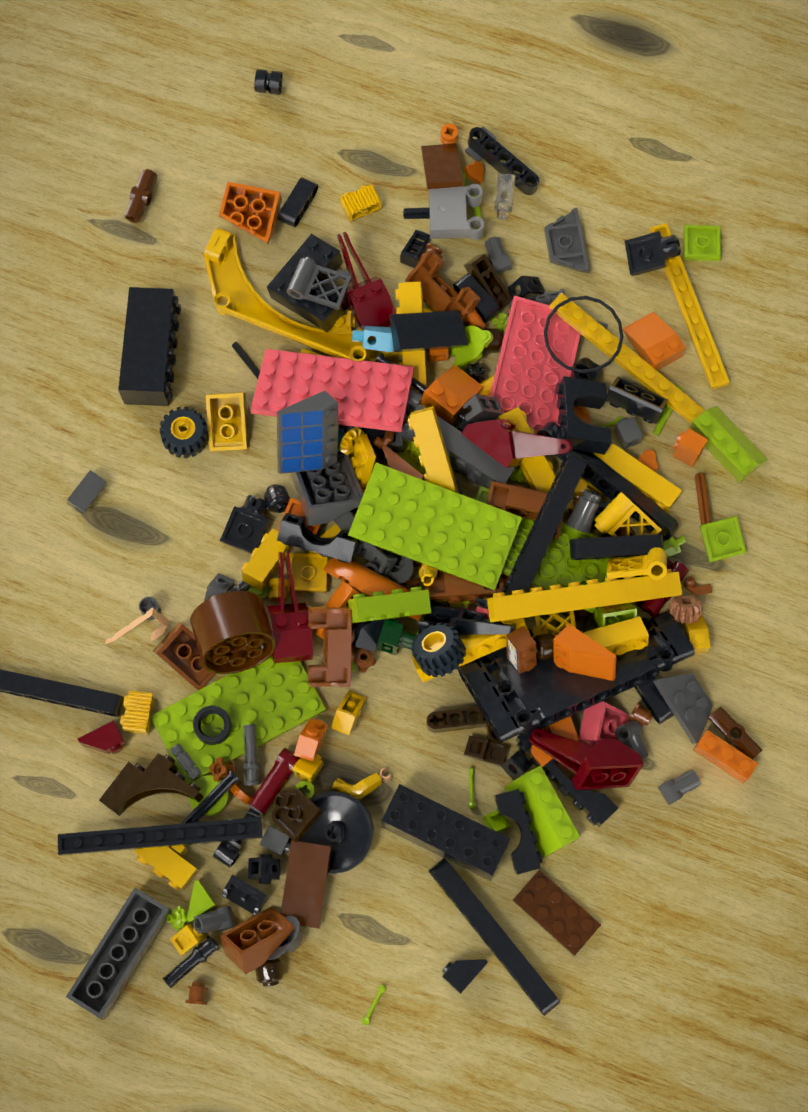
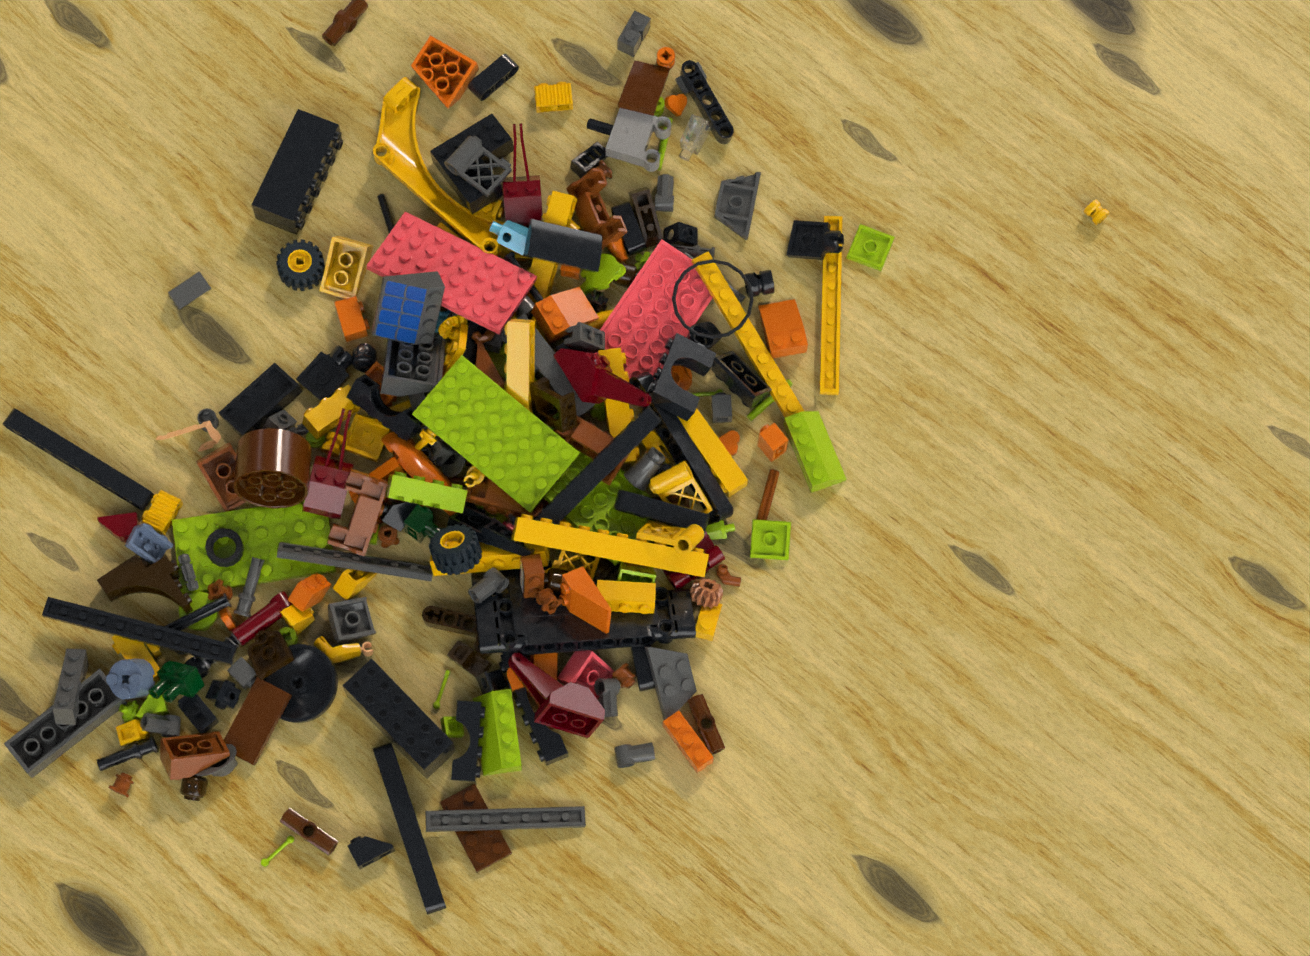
camera: 15 degrees right, 0 degrees up
none -> dark grey arch [53,649,89,725]
none -> sand blue brick [106,658,155,700]
none -> sand blue bracket [124,523,173,565]
none -> dark green brick [149,660,205,703]
none -> black slope [219,363,303,437]
none -> dark grey tile [277,542,433,582]
none -> reddish brown piece [280,808,339,856]
none -> dark grey slope [328,597,376,643]
none -> orange brick [334,296,370,342]
none -> yellow plate [415,428,438,450]
none -> dark grey tile [425,806,586,832]
none -> dark grey piece [468,567,509,604]
none -> dark brown panel [530,377,578,433]
none -> dark orange brick [536,588,563,614]
none -> dark grey piece [617,10,651,57]
none -> black wheel [744,270,775,298]

